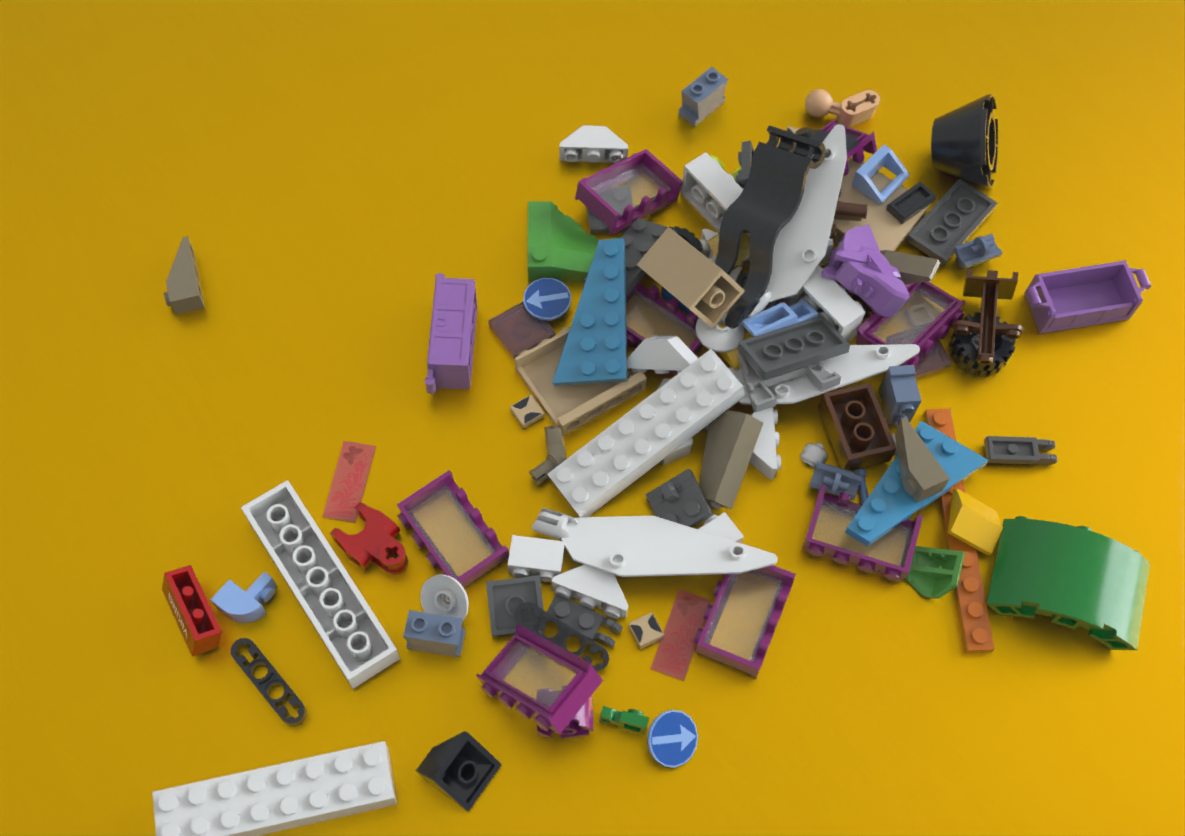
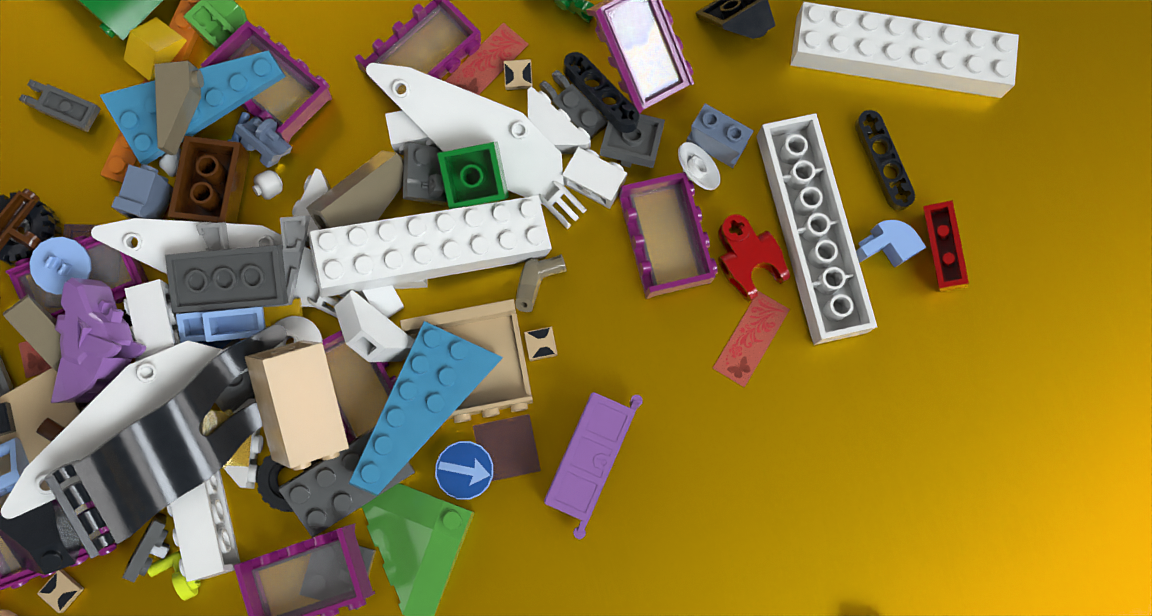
camera: 160 degrees left, 15 degrees up
none -> light blue piece [30,237,92,295]
none -> green brick [437,142,509,209]

